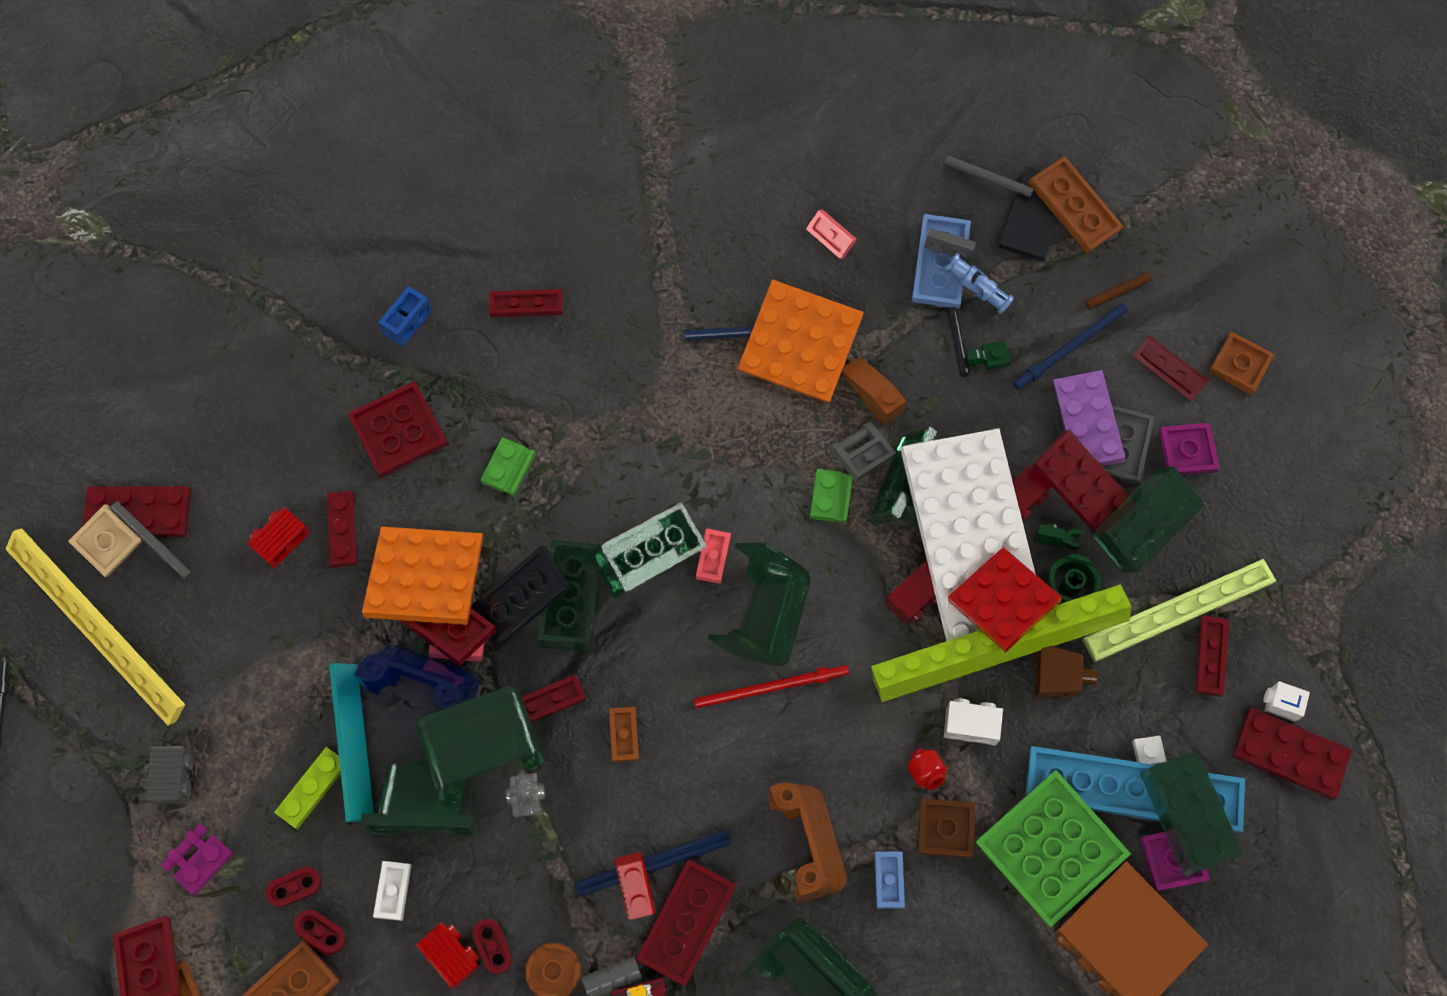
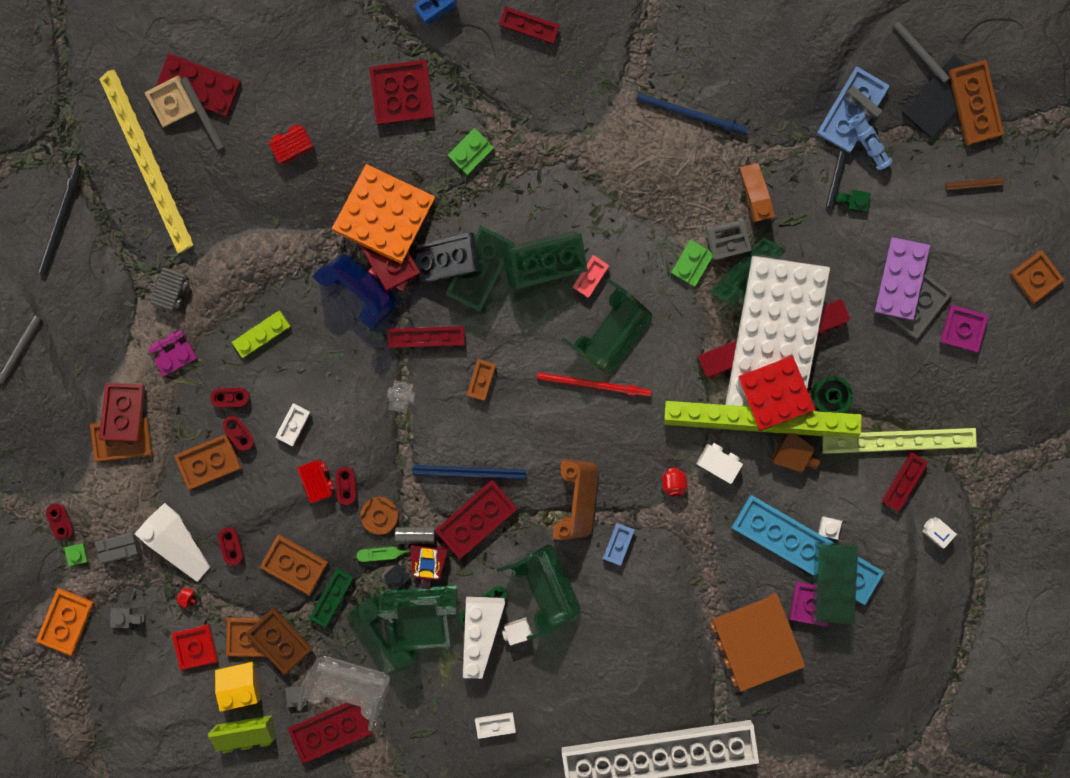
camera: 20 degrees right, 20 degrees up
dark red plate [327,490,357,568] -> none
teal tile [329,663,375,822] -> none
clear green windscreen [361,761,480,836] -> none
clear green windscreen [415,686,544,801] -> none
brick [614,852,655,920] -> none
orange plate [738,279,864,404] -> none
coral plate [806,210,857,259] -> none
reddish brown plate [918,798,975,859] -> none
bright green plate [975,770,1131,928] -> none
dark blue bar [1013,304,1128,390] -> none
dark red plate [1032,430,1135,538] -> none
dark green plate [1034,523,1082,550] -> none
clear green brick [1092,466,1205,573] -> none
dark red plate [1133,336,1209,401] -> none
dark red plate [1232,708,1352,800] -> none

